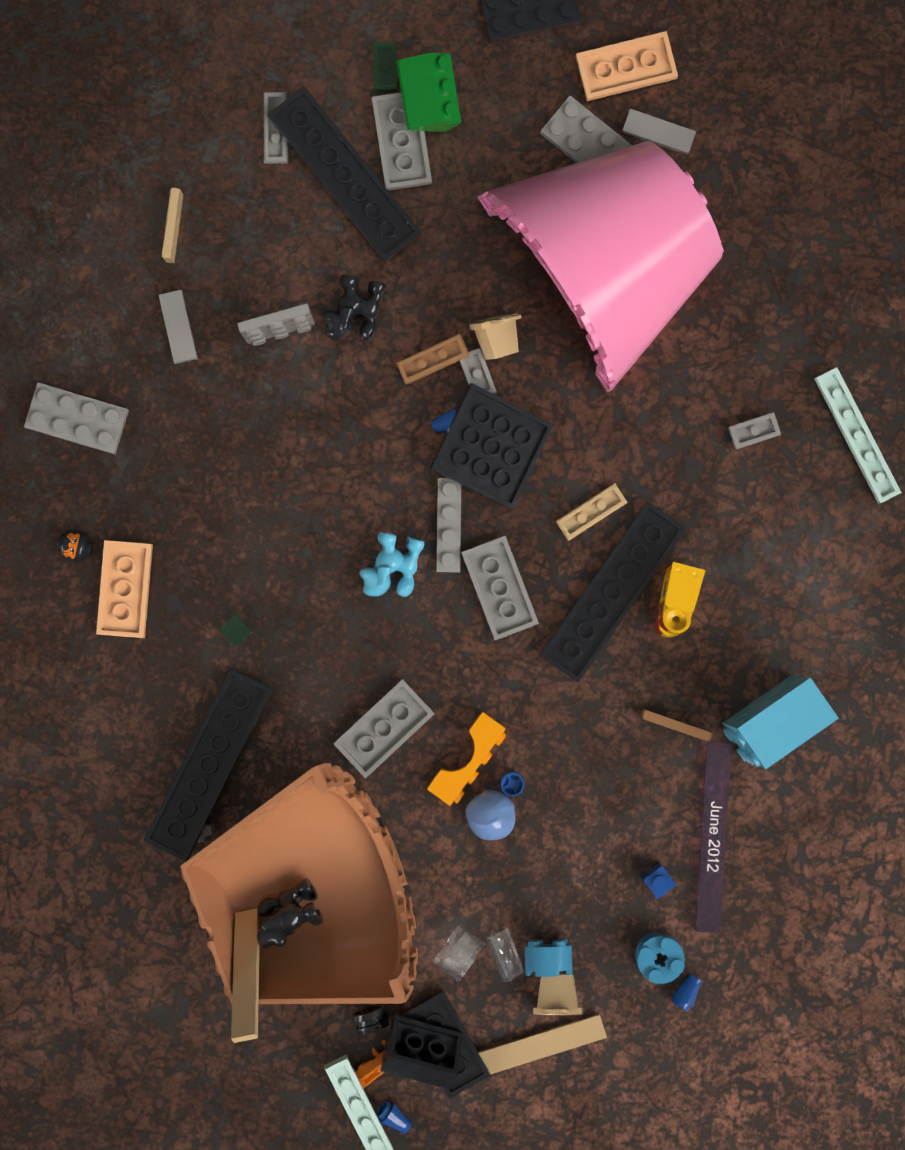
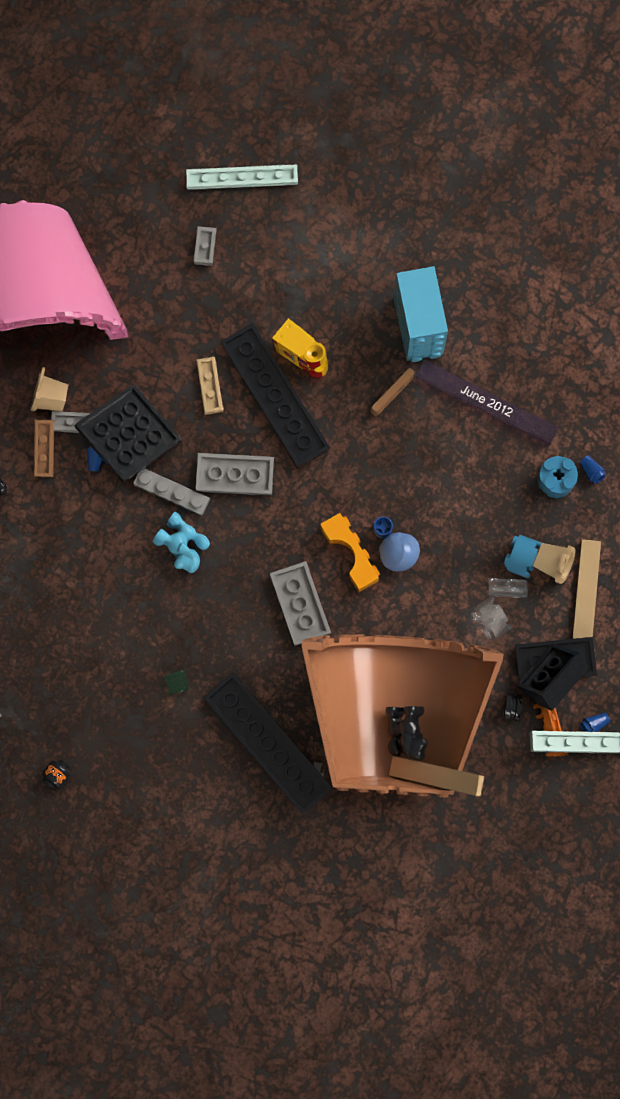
camera: 65 degrees left, 10 degrees down
light nougat plate [96,540,153,638] -> none
blue brick [640,862,676,899] -> none

